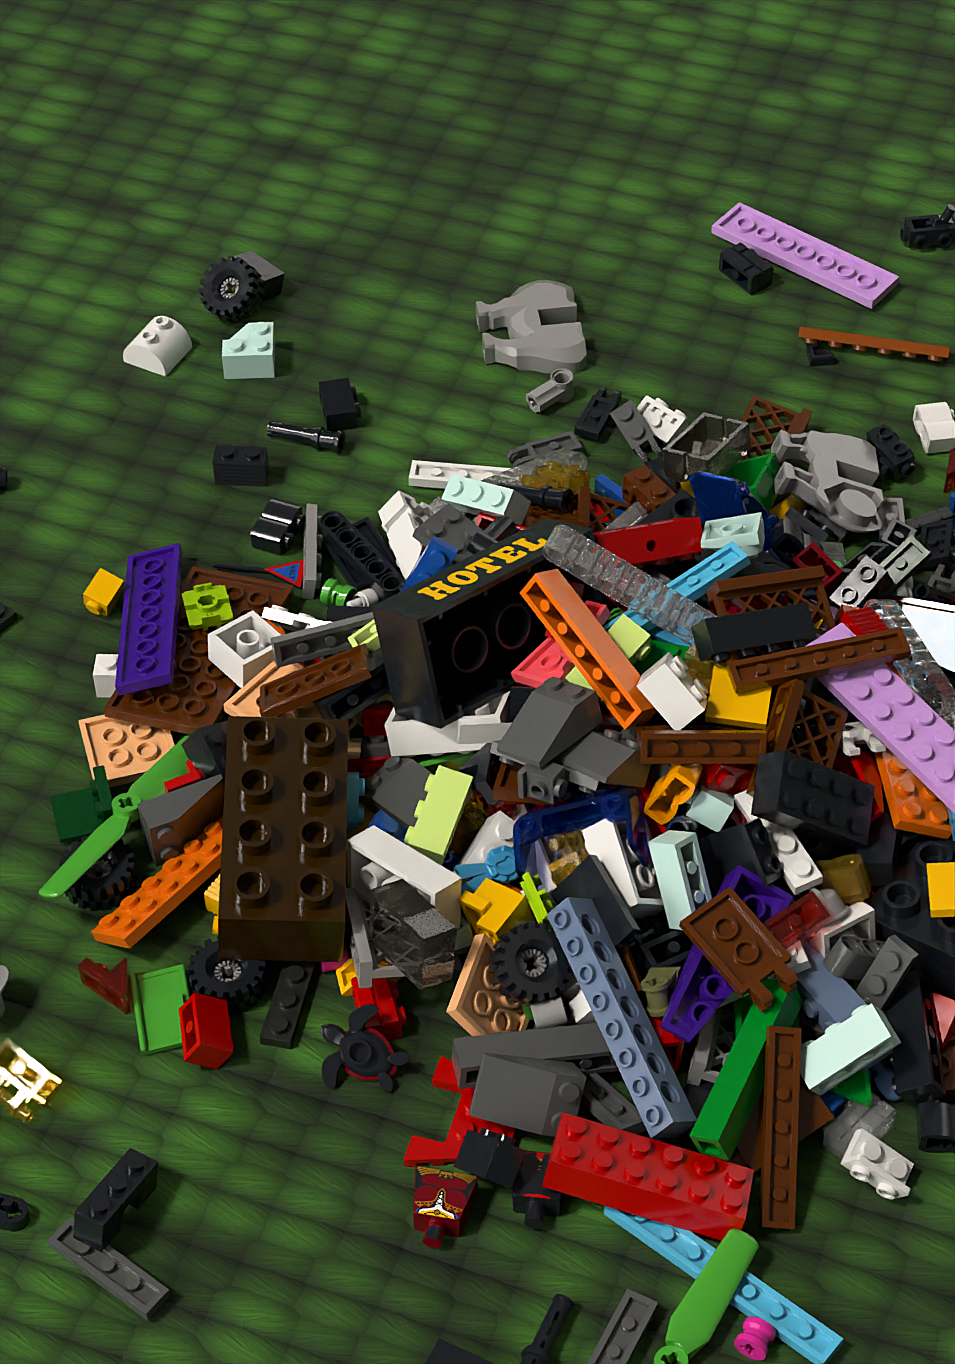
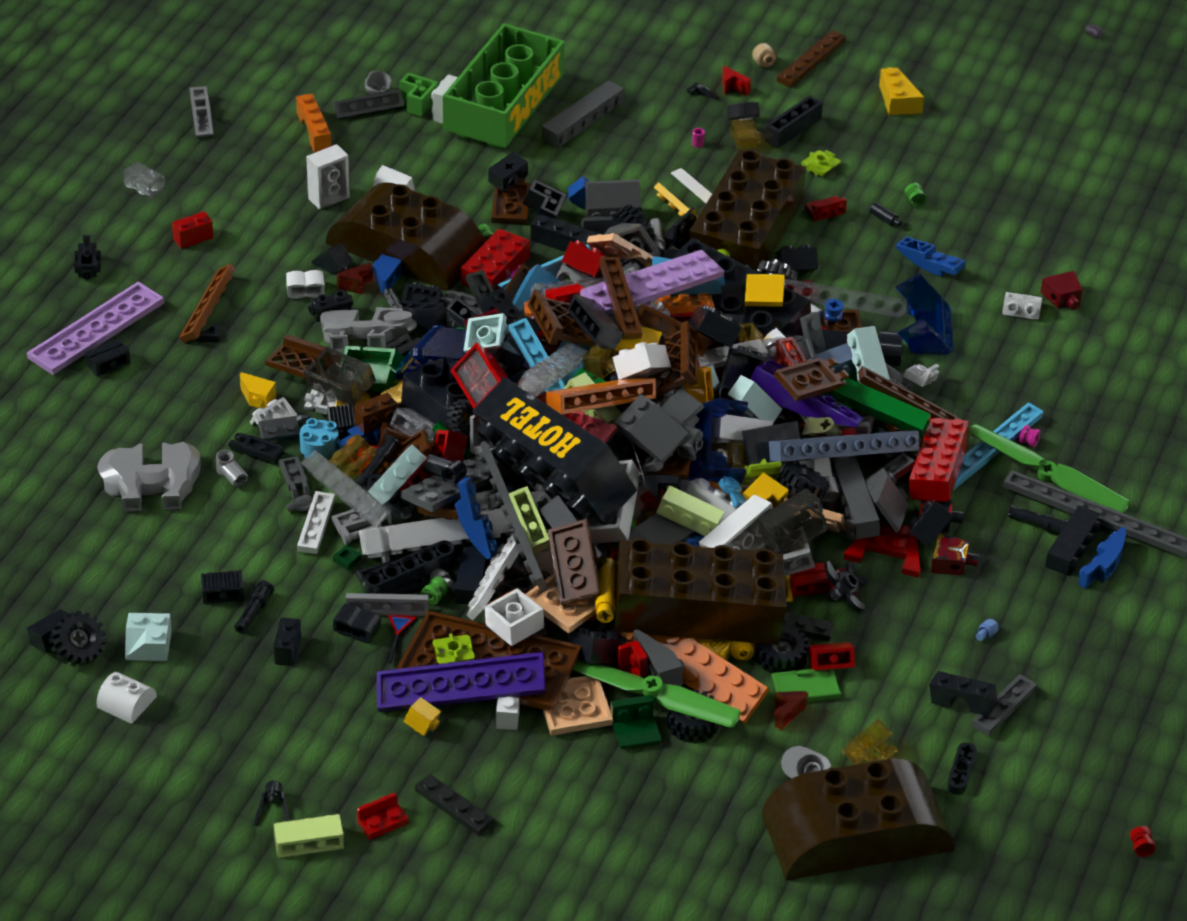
camera: 90 degrees left, 5 degrees down
none -> yellow slope [240,372,277,409]
none -> dark grey cylinder [286,495,313,512]
none -> medium azure brick [300,418,339,463]
none -> medium blue cylinder [976,619,999,641]

